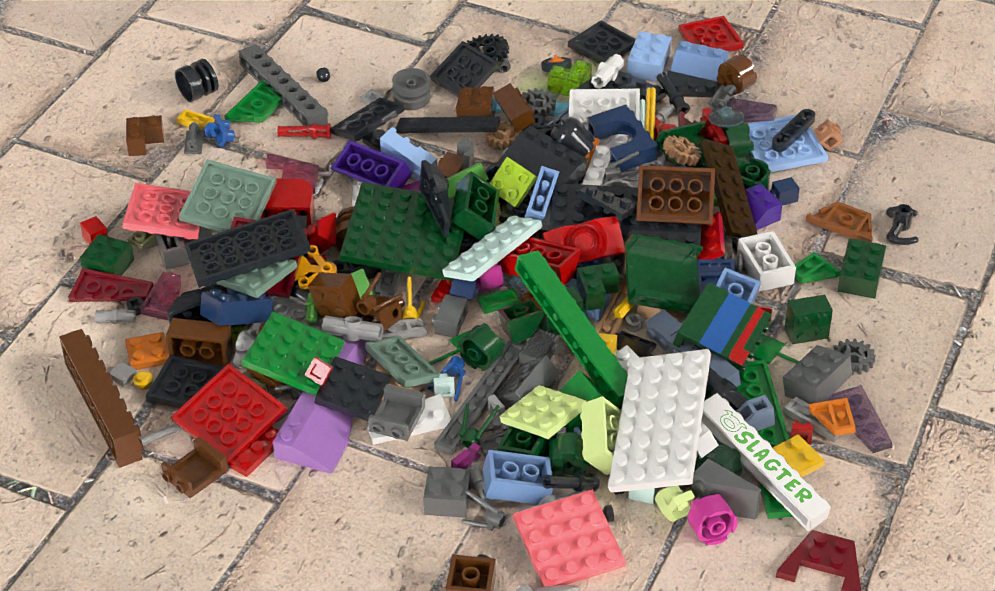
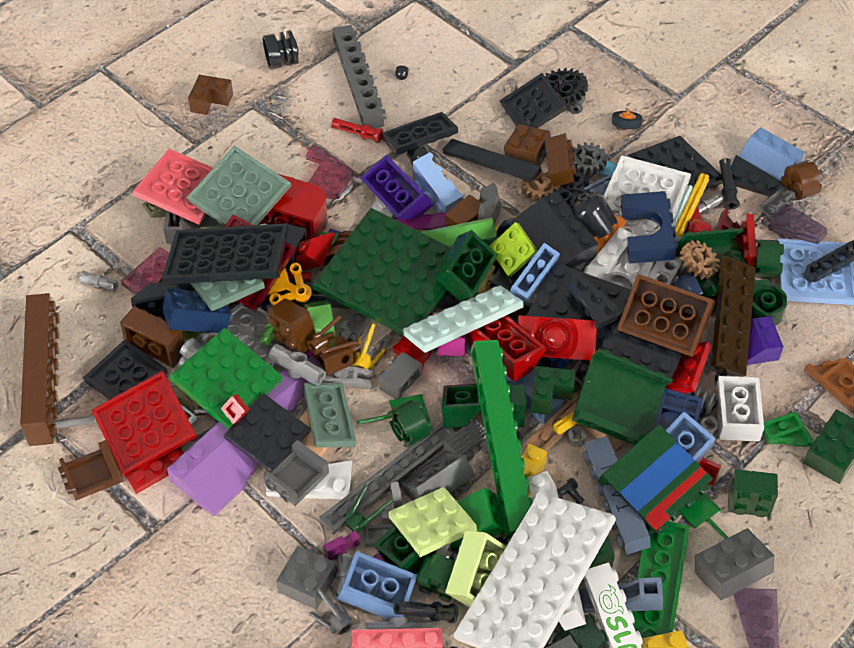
camera: 20 degrees right, 10 degrees up
dark red wing [68,268,154,302] -> none
red brick [80,216,108,245] -> none
dark green brick [80,234,134,276] -> none
light grey tile [109,362,137,386] -> none
orange plate [125,332,169,370] -> none
black bush [126,297,145,316] -> none
yellow plate [133,371,153,390] -> none
yellow tile [176,109,215,130] -> none
dark grey hinge [184,122,204,154] -> none
blue hips [204,114,235,147] -> none
green wing [224,80,282,123] -> none
light grey tile [360,89,384,106] -> none
dark grey wheel [392,68,431,110] -> none
black wedge [419,160,450,237] -> none
blue plant [427,356,466,402] -> none
light aqua tile [433,373,455,398] -> none
dark blue brick [449,278,479,301] -> none
green tile [478,288,520,314] -> none
clear neon green brick [547,60,592,97] -> none
black plate [568,20,636,64] -> none
white piece [591,54,624,89] -> none
dark grey plant [605,151,639,182] -> none
black slope [615,331,657,358] -> none
light blue brick [627,31,672,82] -> none
red plate [678,16,744,51] -> none
black piece [706,366,749,411] -> none
dish [709,107,744,127] -> none
dark blue brick [770,177,800,206] -> none
light grey plate [783,397,841,442] -> none
red tile [790,420,813,445] -> none
orange wing [808,398,856,436] -> none
dark grey gear [834,338,876,375] -> none

